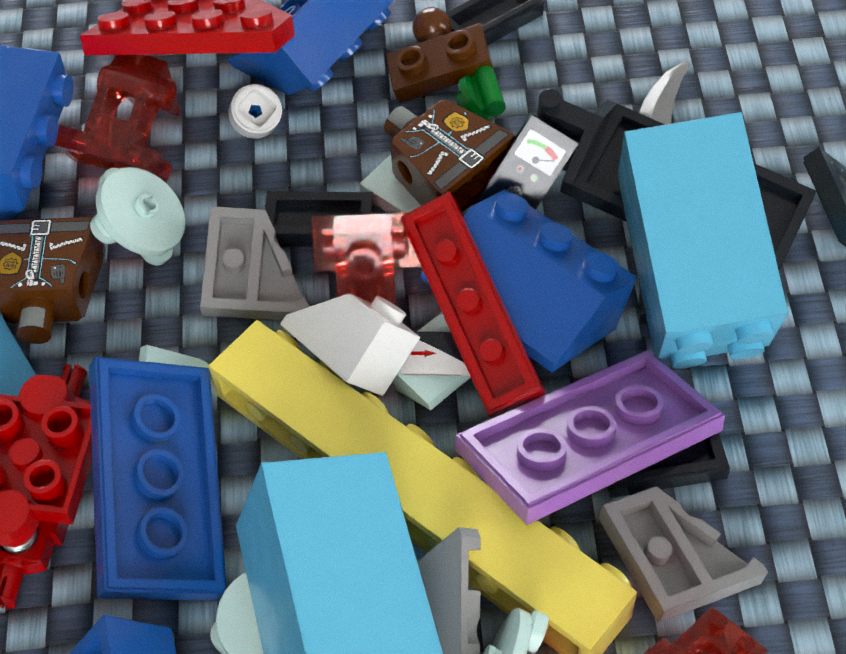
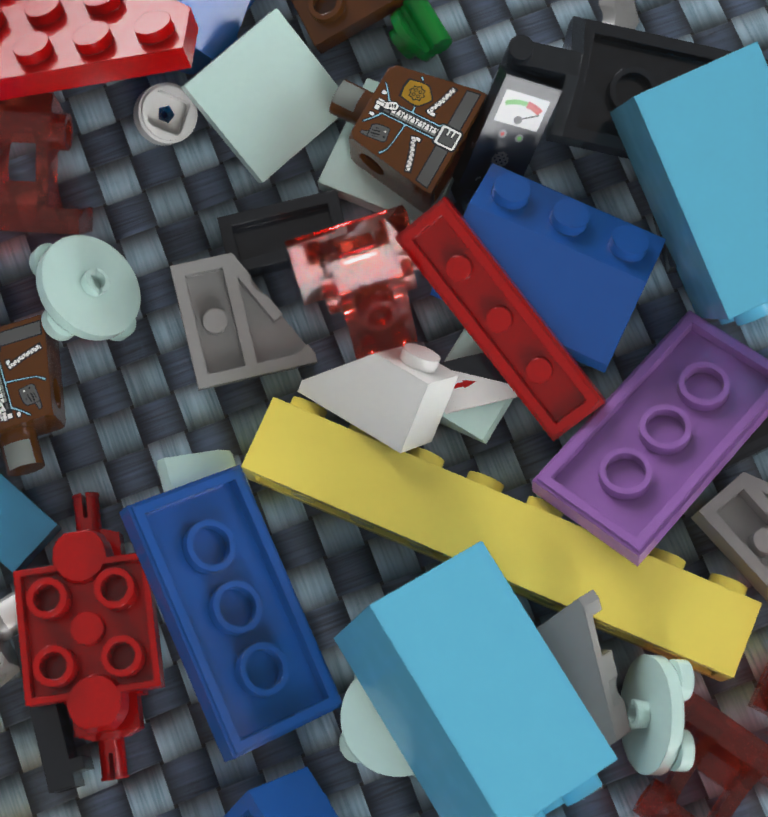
camera: 15 degrees left, 20 degrees up
none -> light aqua tile [180,8,339,183]

